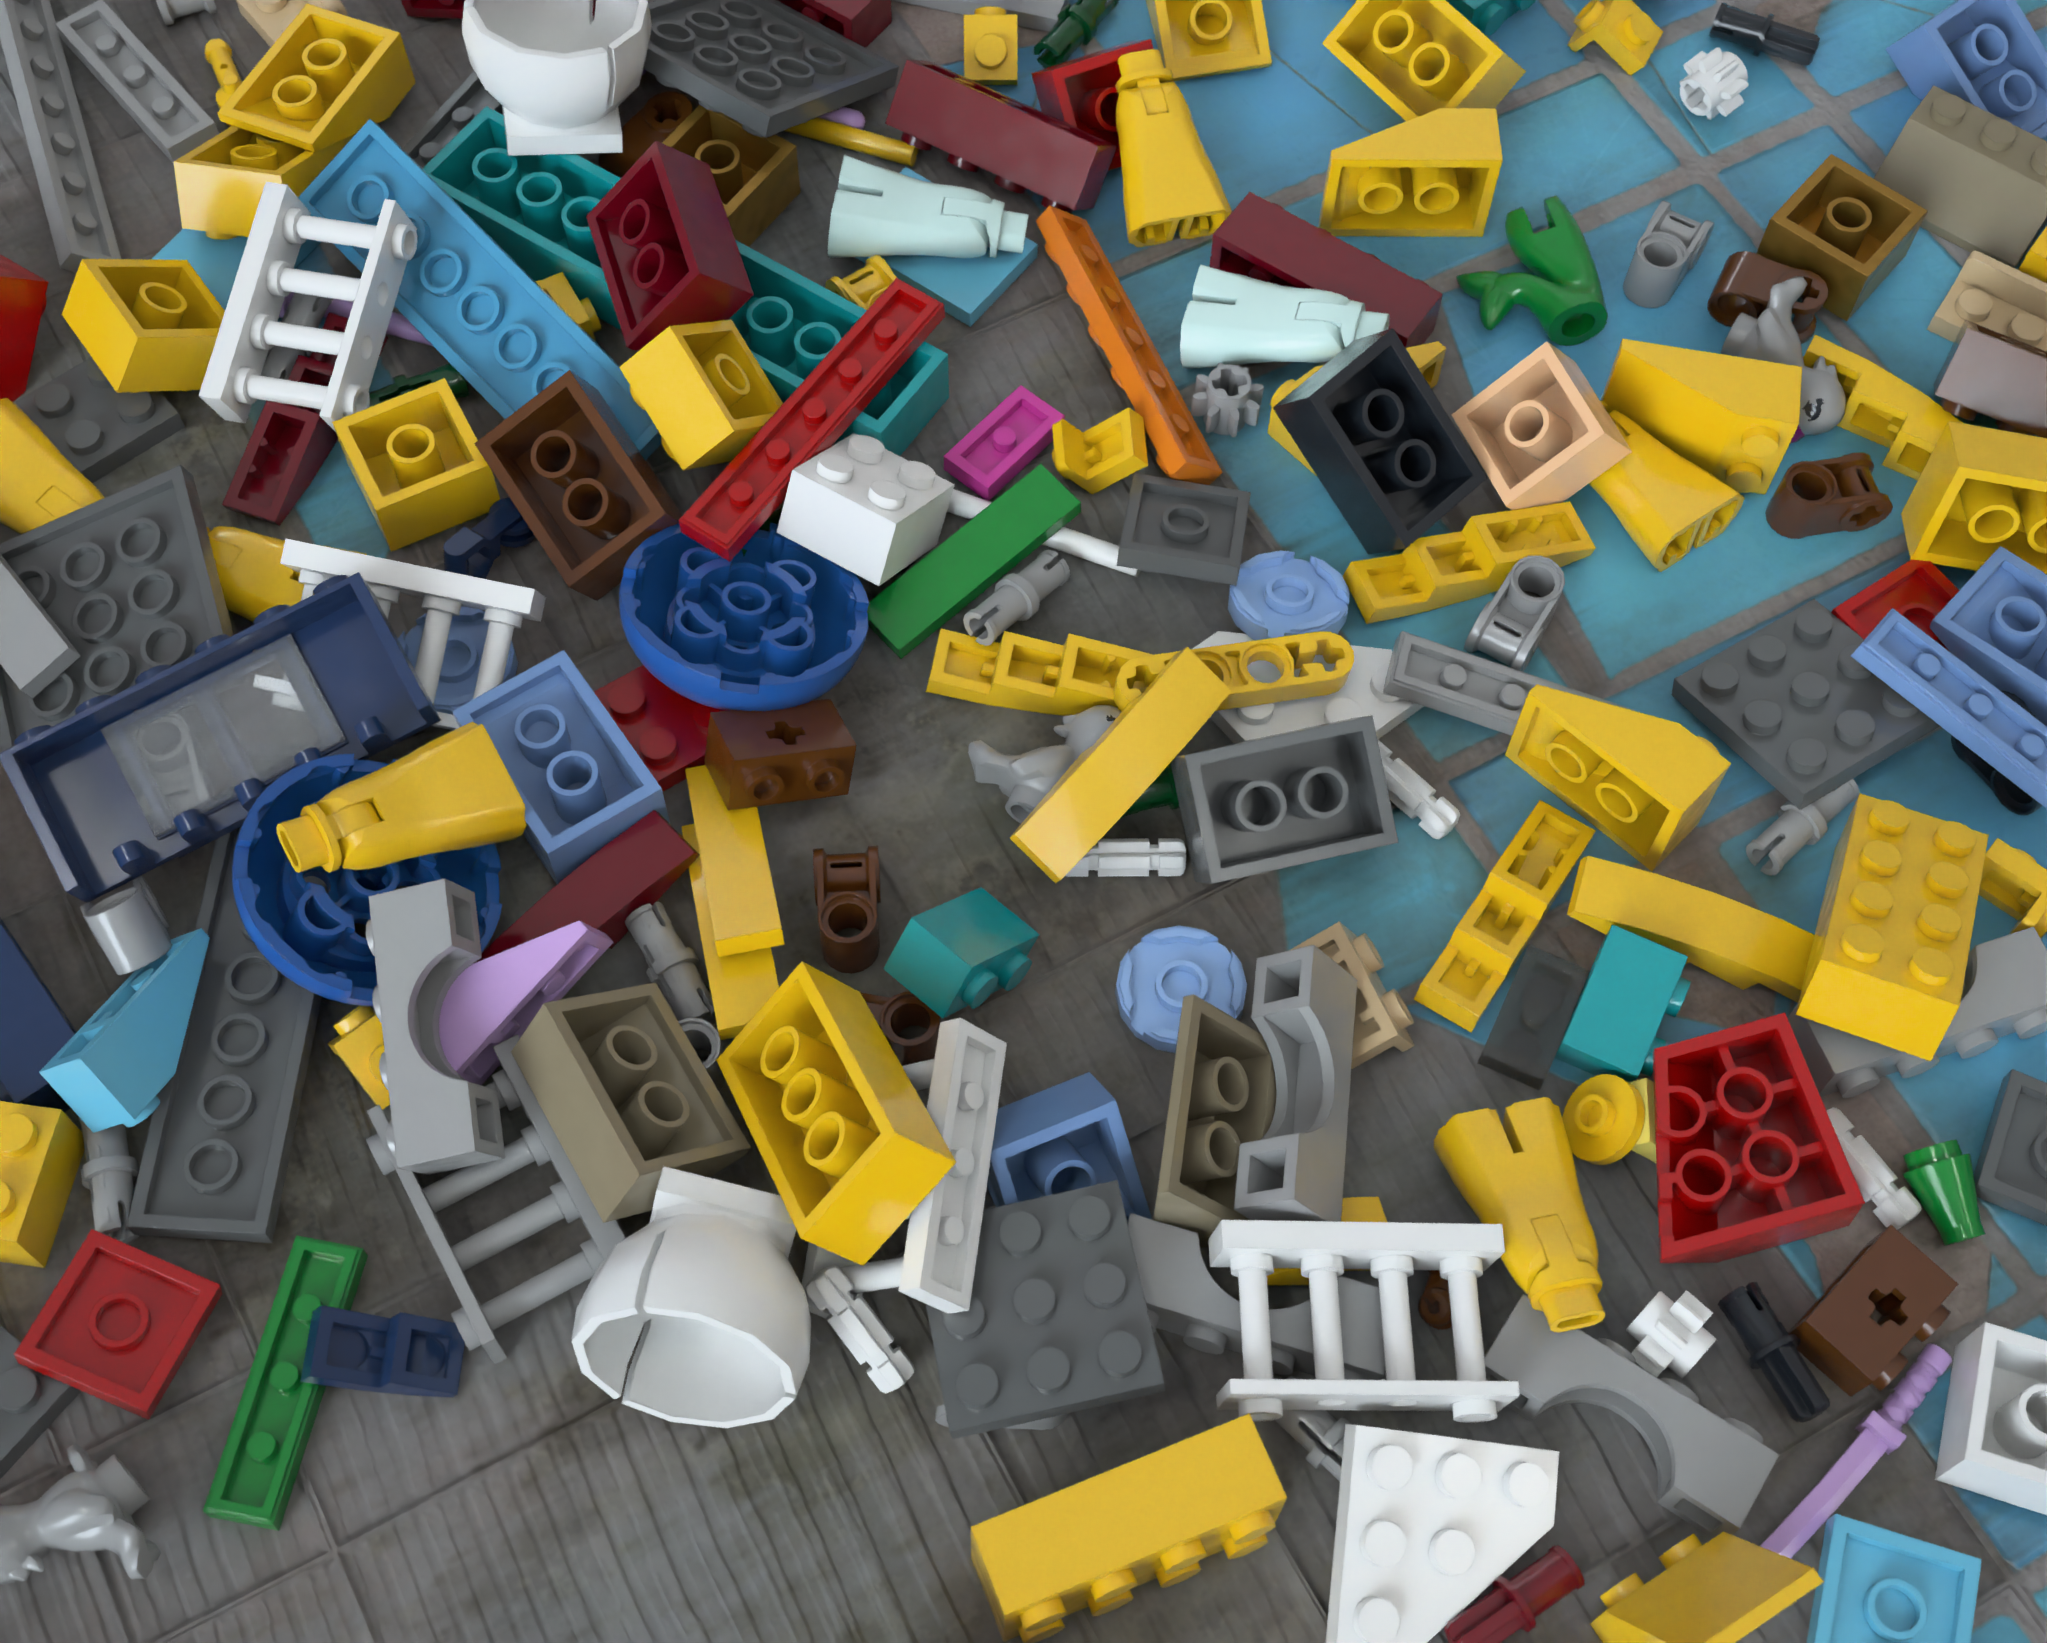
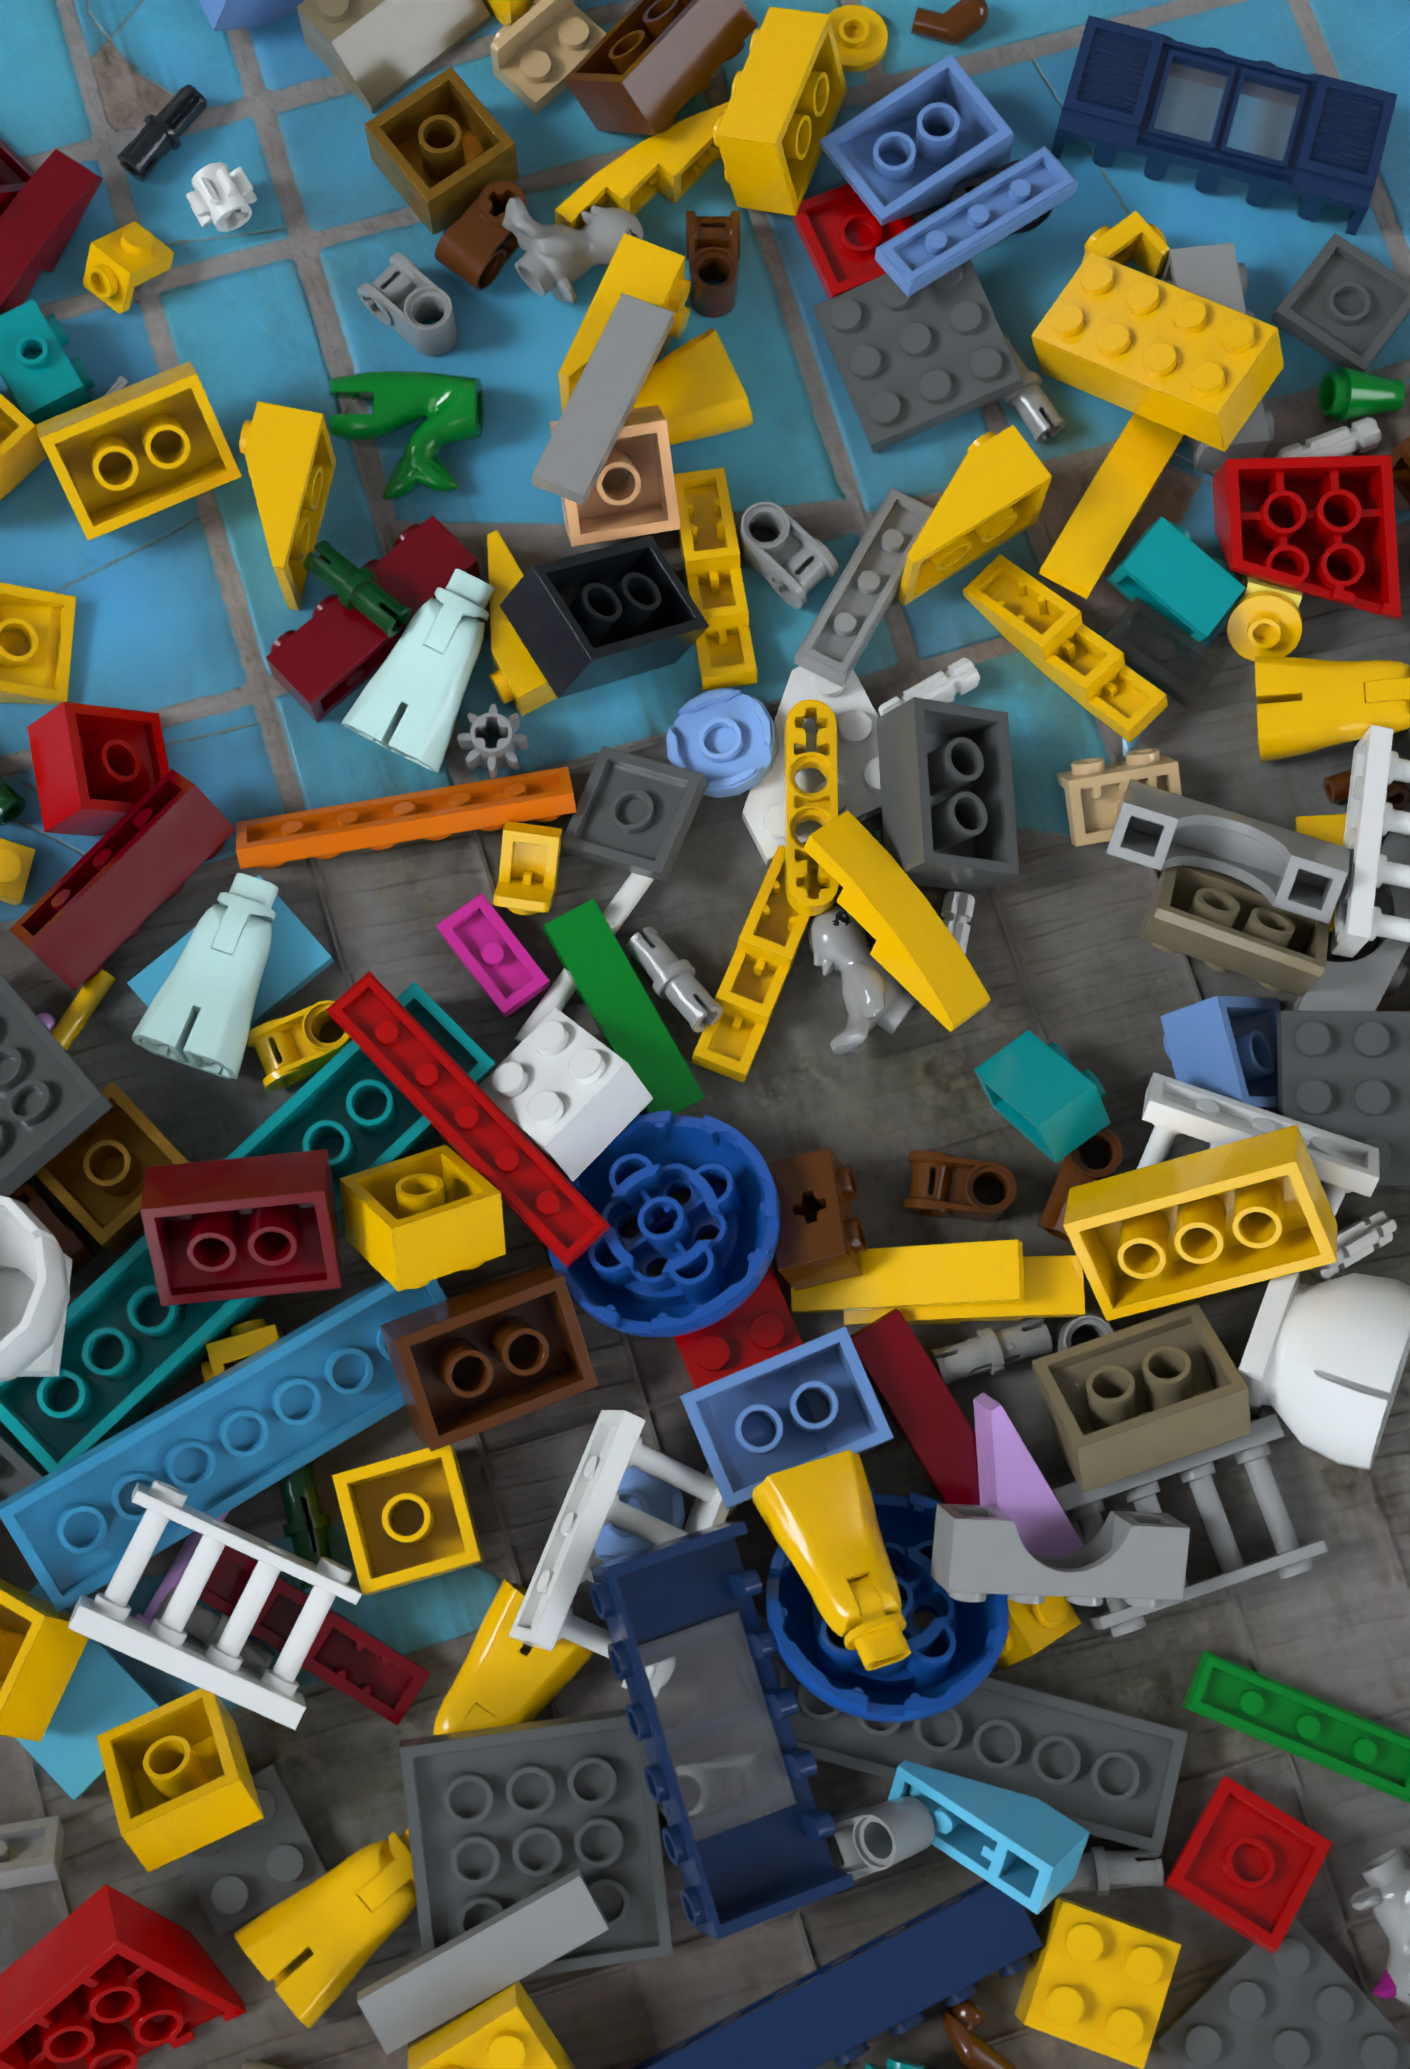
camera: 80 degrees left, 15 degrees up
dark blue slope [301,1305,465,1397] -> none
dark blue piece [443,497,535,579] -> none
light blue tile [1115,925,1247,1053] -> none
yellow piece [1116,49,1232,247] -> none
none -> dark green pin [303,540,412,637]
none -> light grey tile [531,293,674,506]

